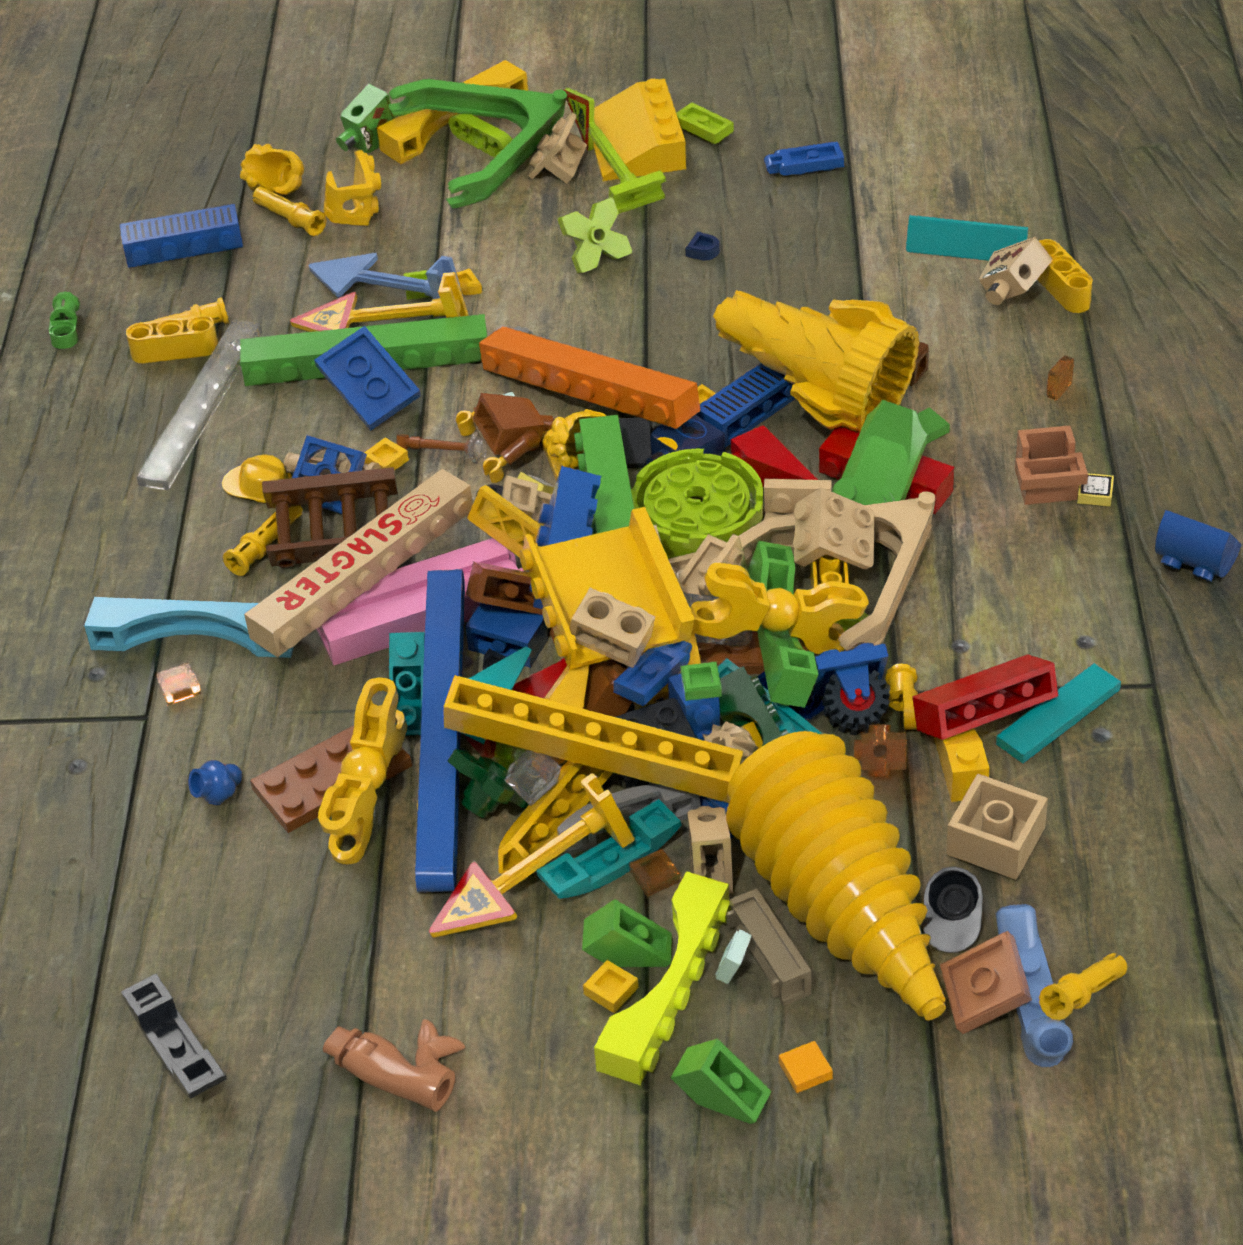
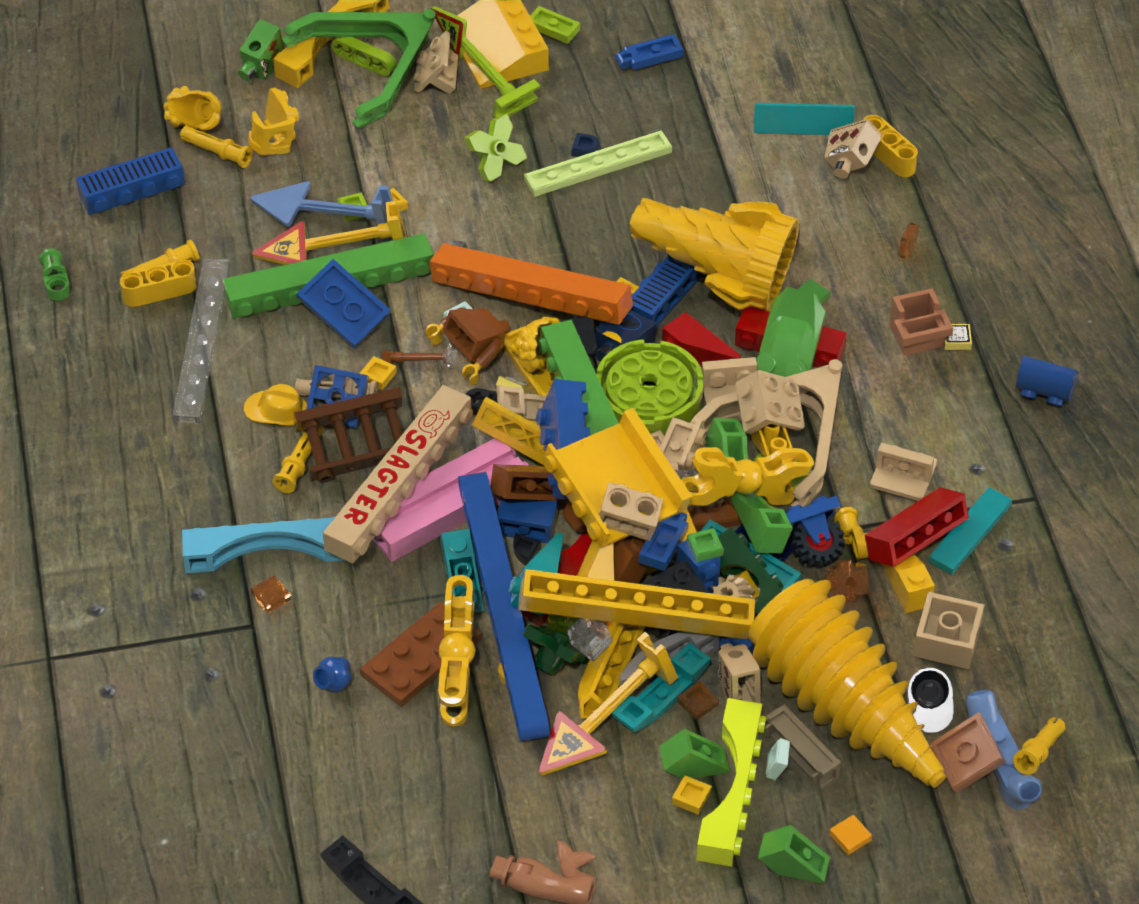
camera: 15 degrees left, 5 degrees up
none -> yellowish green tile [524,130,672,197]
none -> tan bracket [870,443,937,501]

